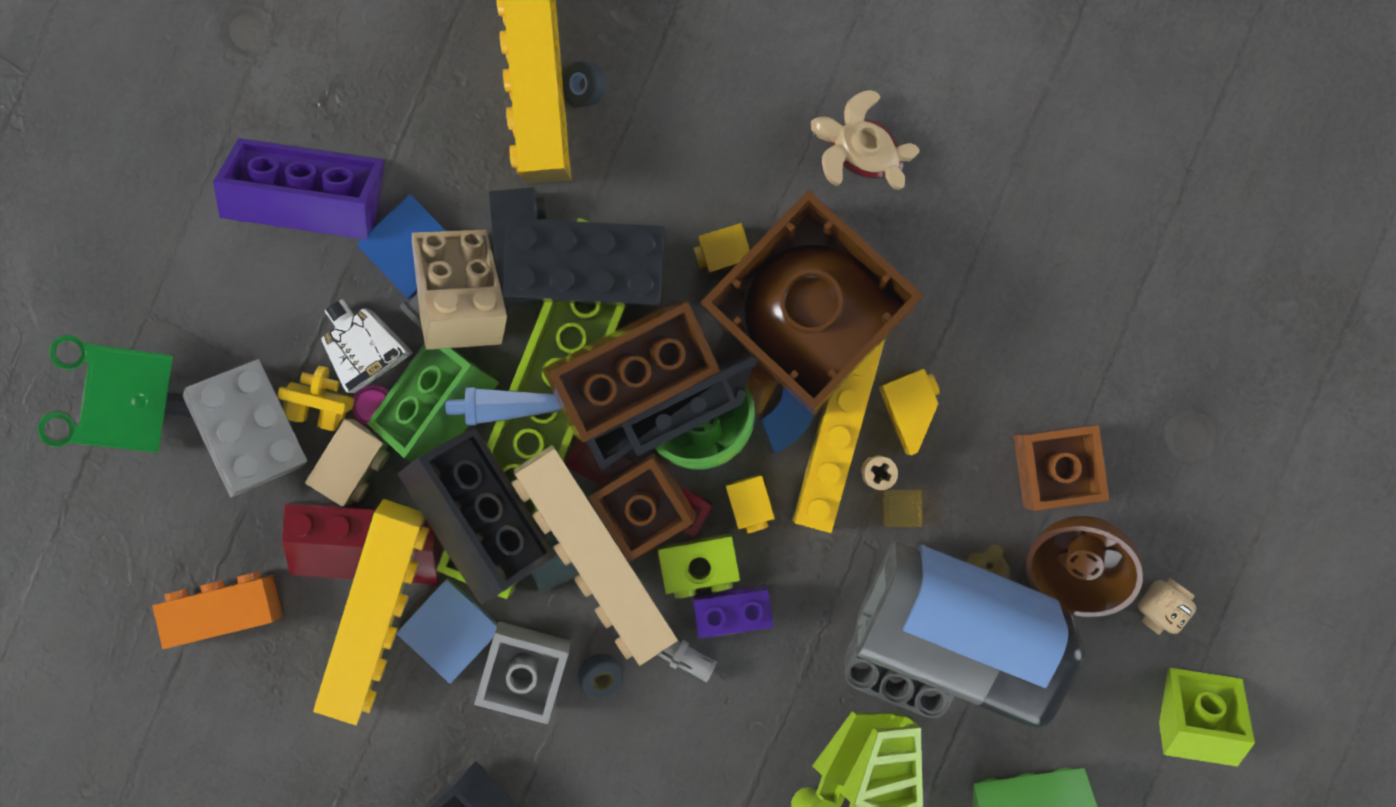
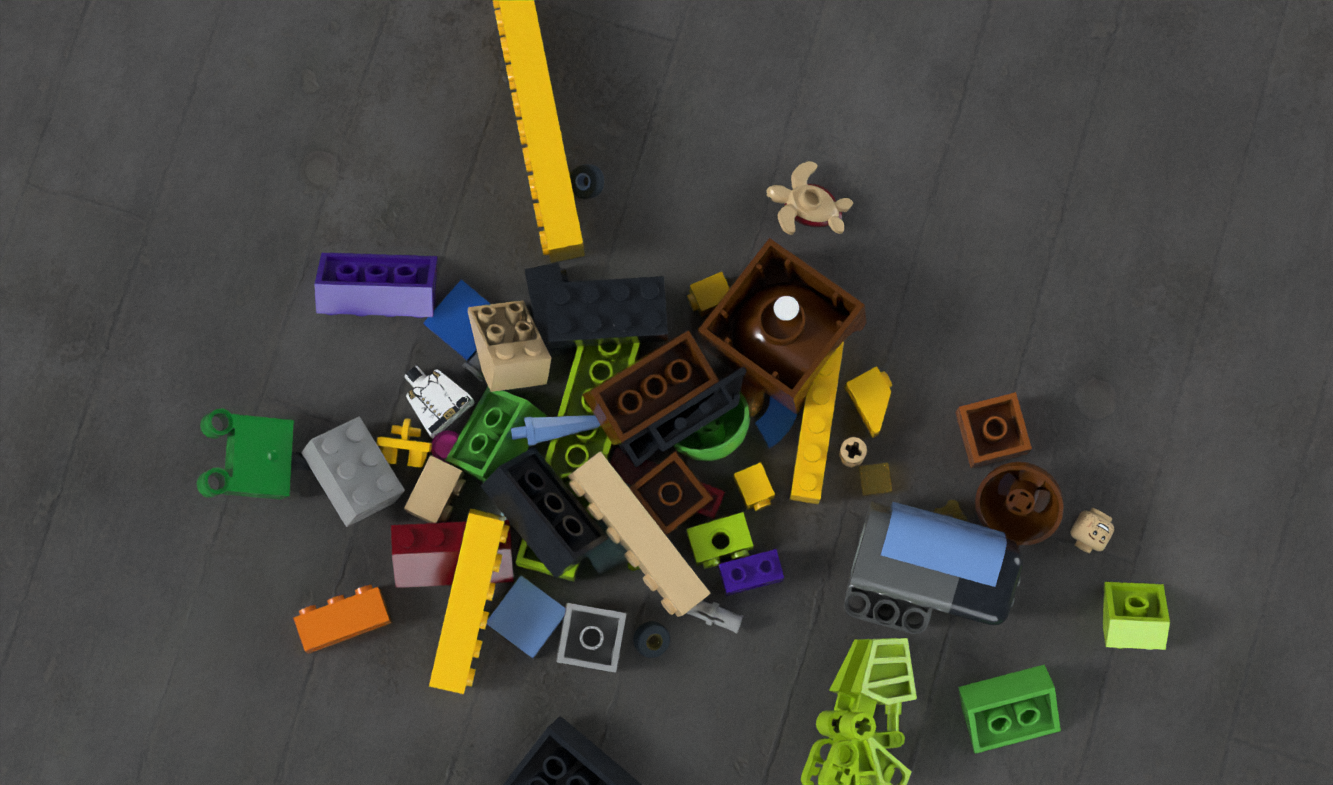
camera: 15 degrees left, 10 degrees down
none -> white sticker [774,296,799,320]

